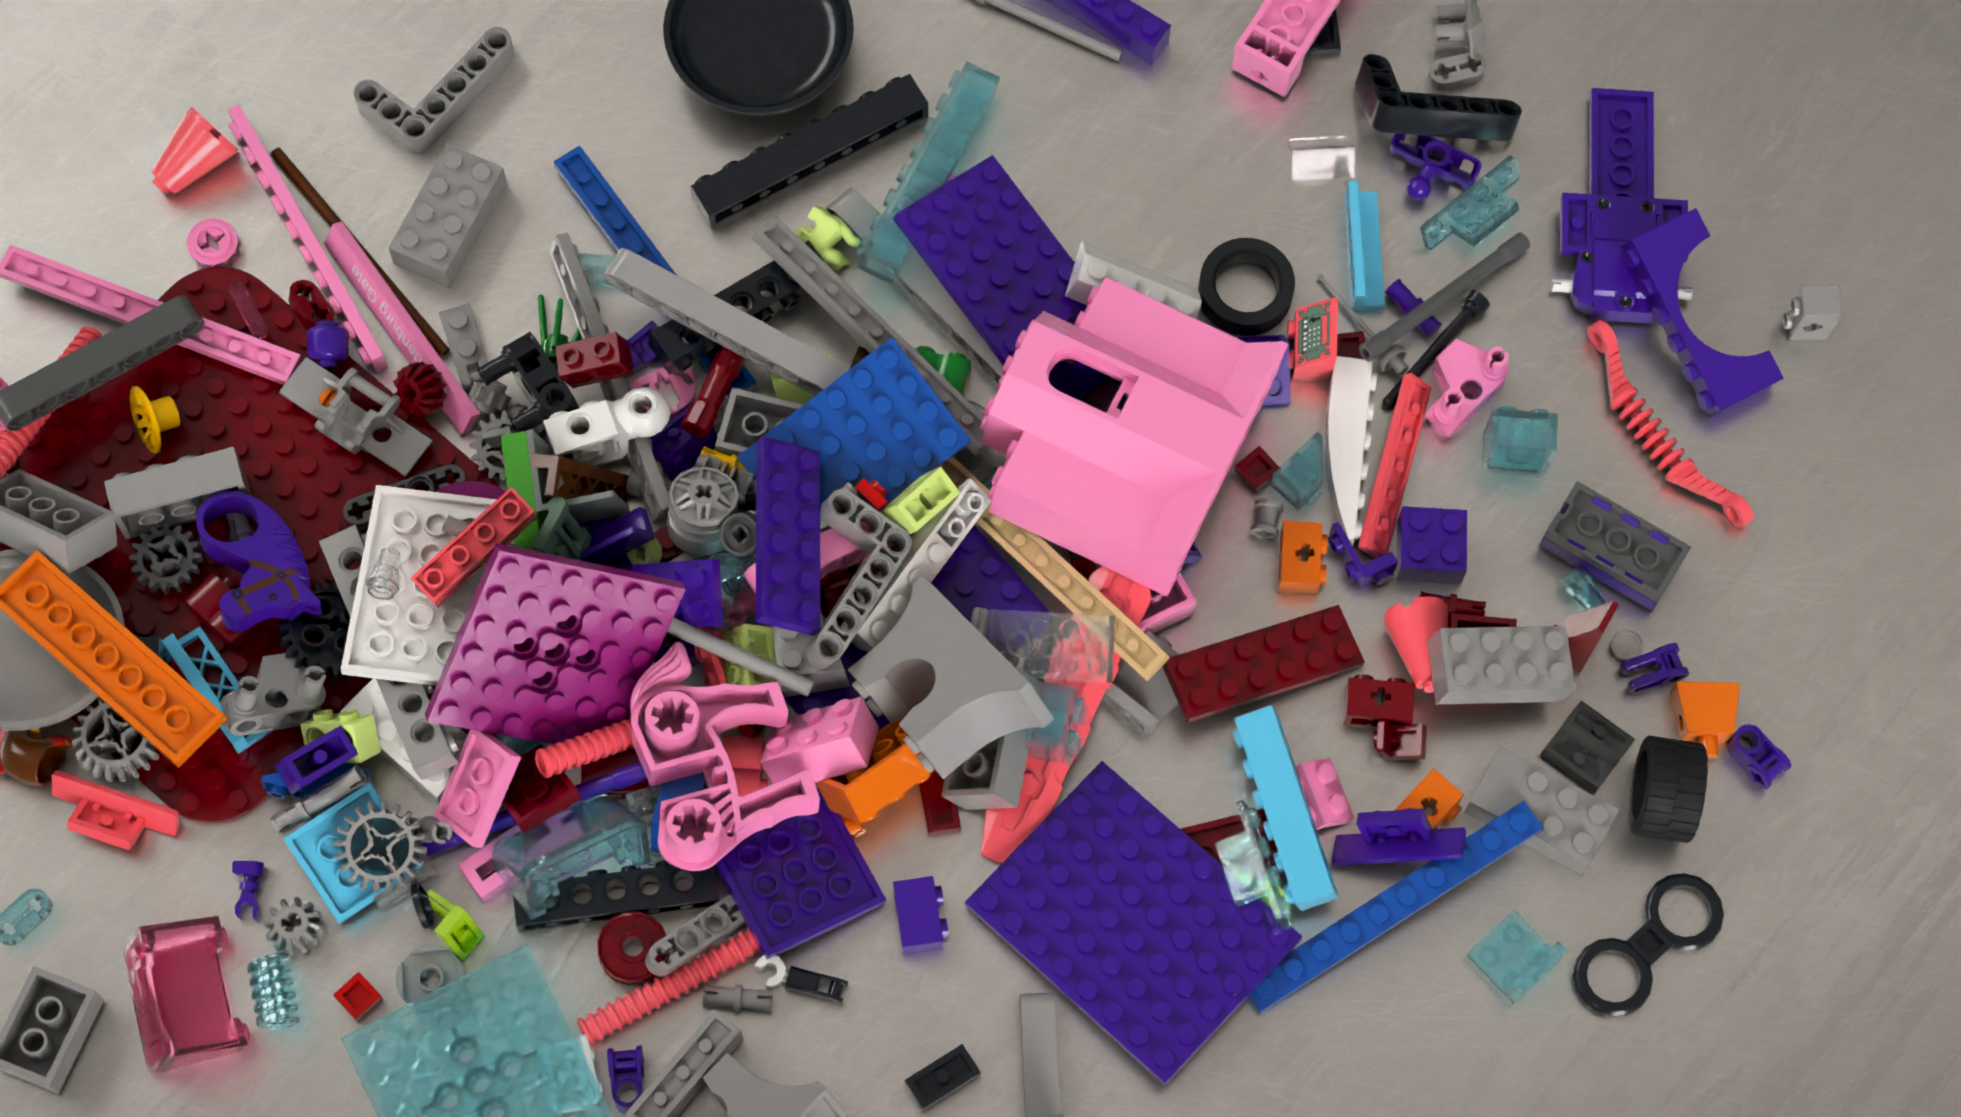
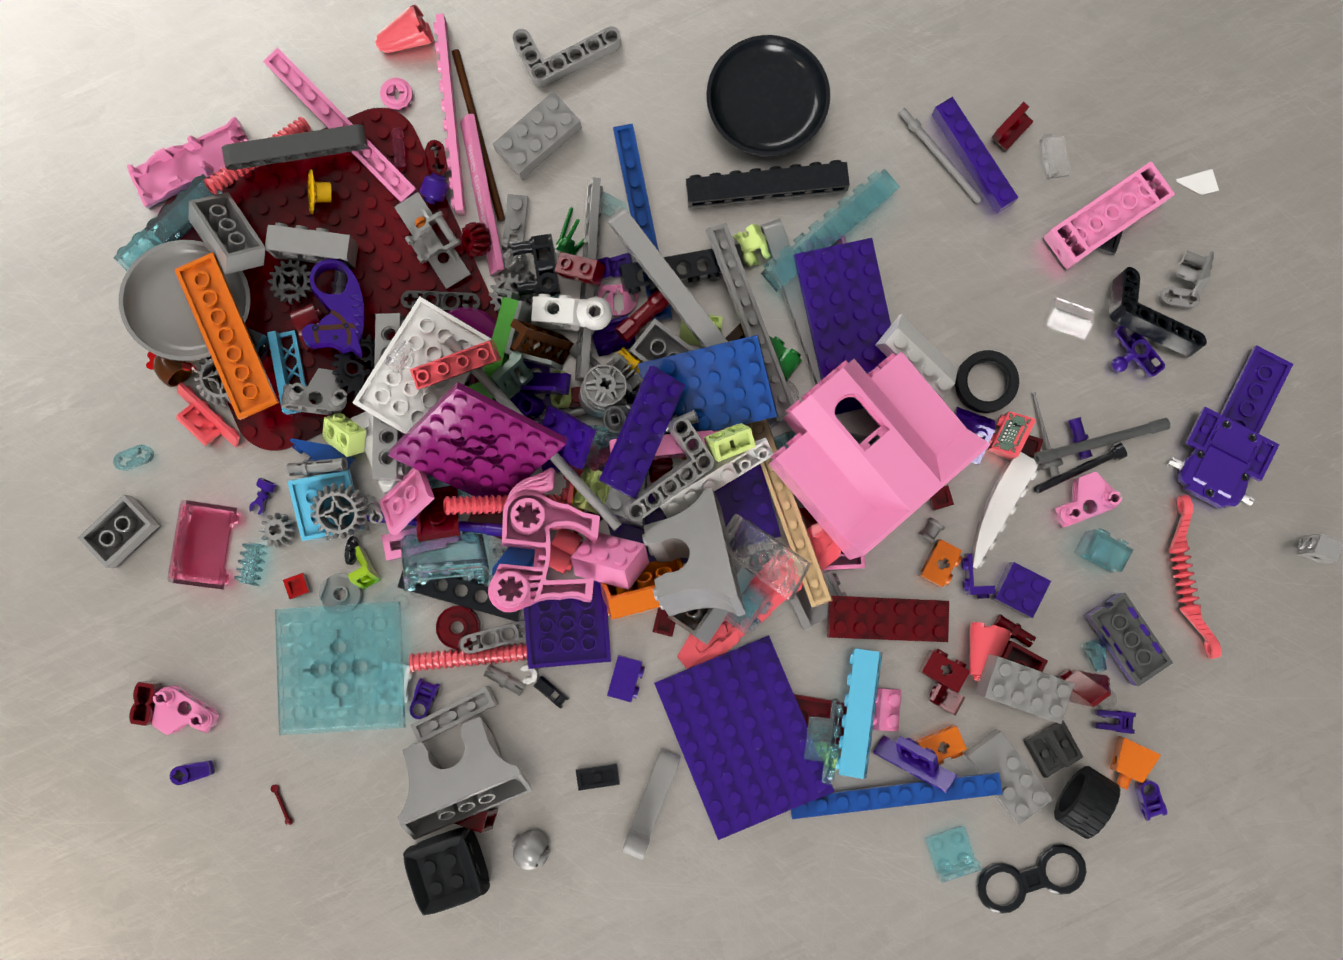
camera: 30 degrees right, 15 degrees up
dark purple slope [274,725,358,795] -> none
red plate [855,478,889,512] -> none
clear light blue slope [1270,431,1324,511] -> none
medium azure fence [1344,180,1385,311] -> none
coral tile [1358,373,1432,559] -> none
clear light blue bracket [1420,155,1520,250] -> none
dark purple arch [1621,208,1784,416] -> none

